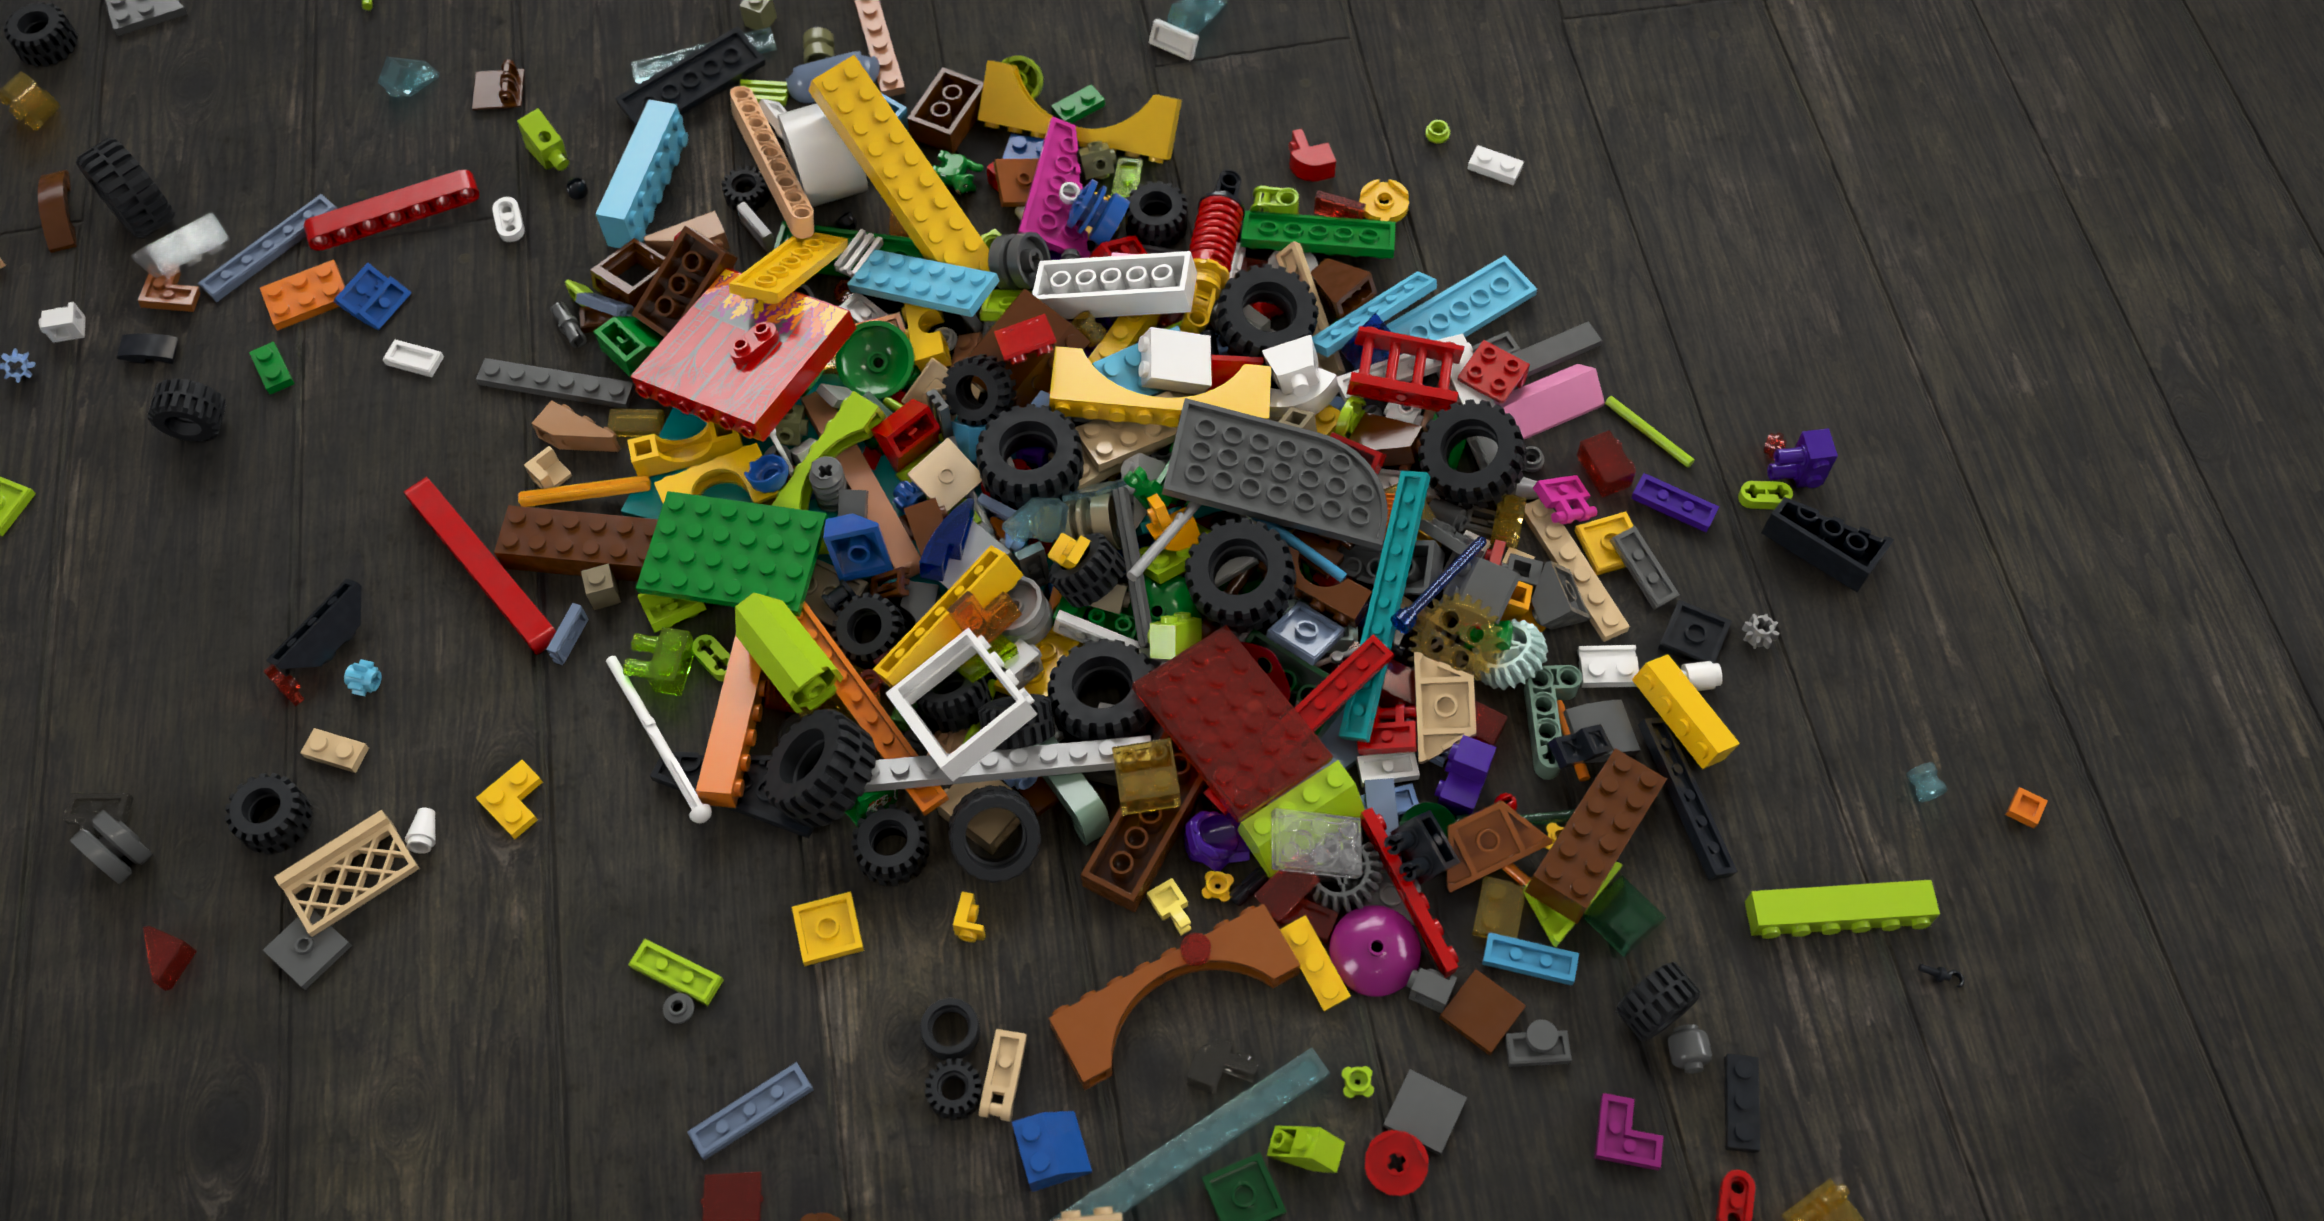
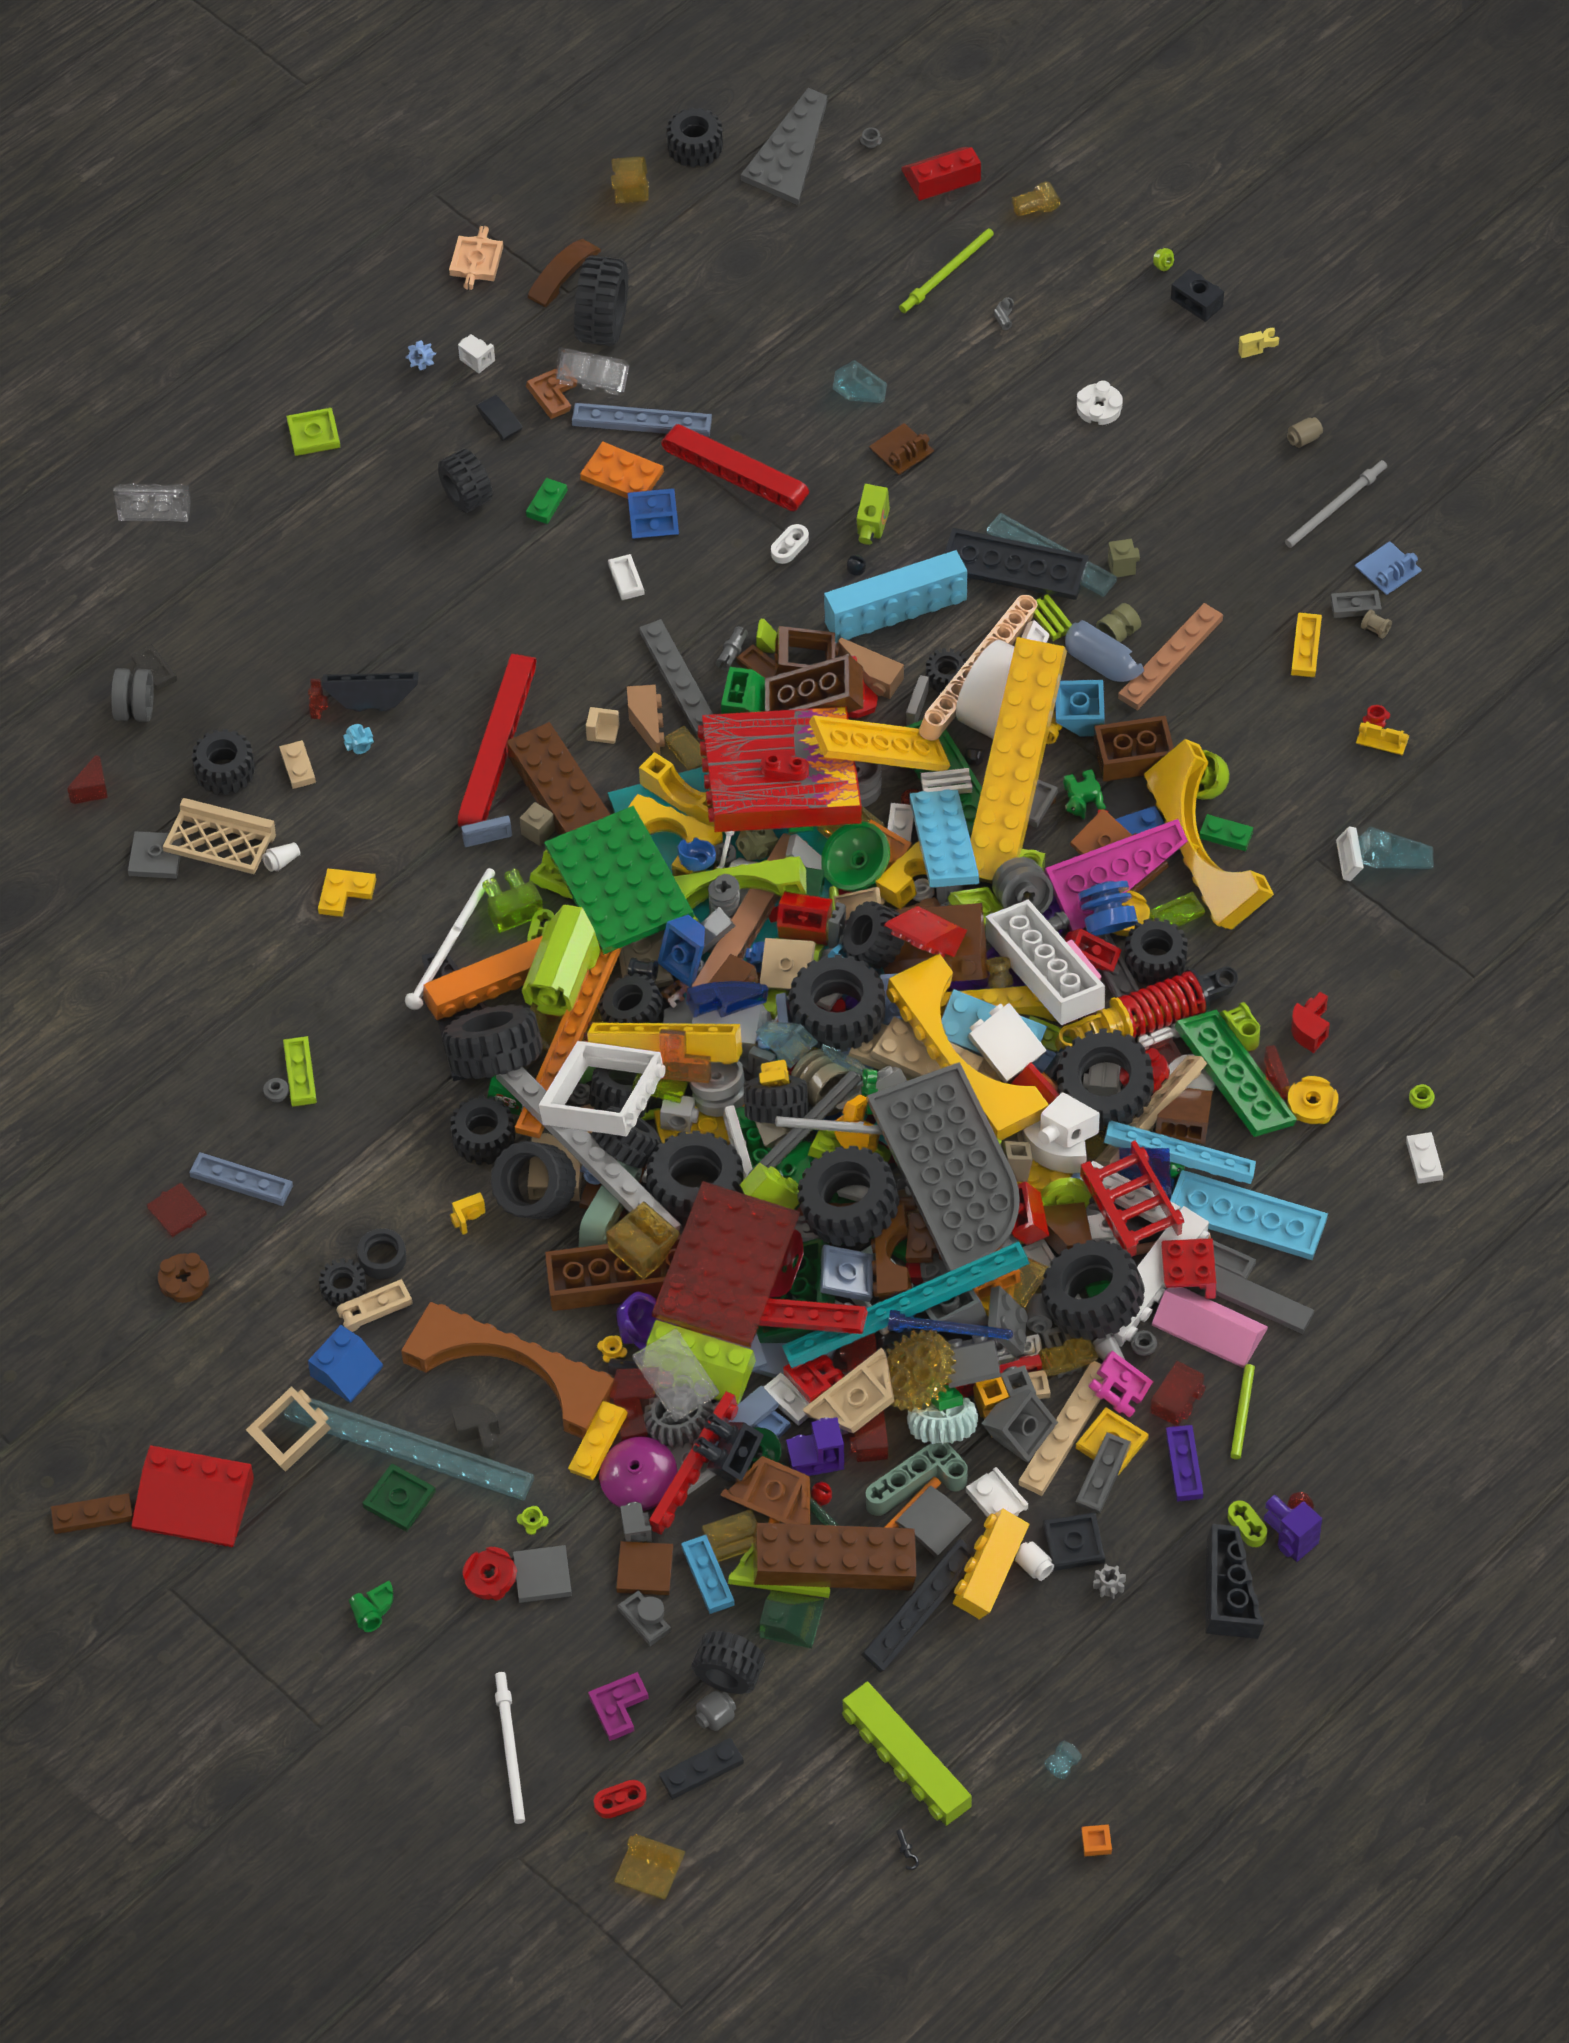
camera: 55 degrees right, 5 degrees down
light orange axle [518,475,651,507] -> none
sand blue tile [576,293,634,316] -> none
yellow plate [792,892,864,966] -> none
white hinge [1059,182,1080,205] -> none
olive brick [1078,141,1117,180] -> none
light yellow plate [1147,878,1192,936] -> none
clear red tile [1180,933,1211,966] -> none
dark azure bar [1251,517,1347,583] -> none
lime slope [1267,1125,1345,1173] -> none
black slope [1548,724,1614,769] -> none

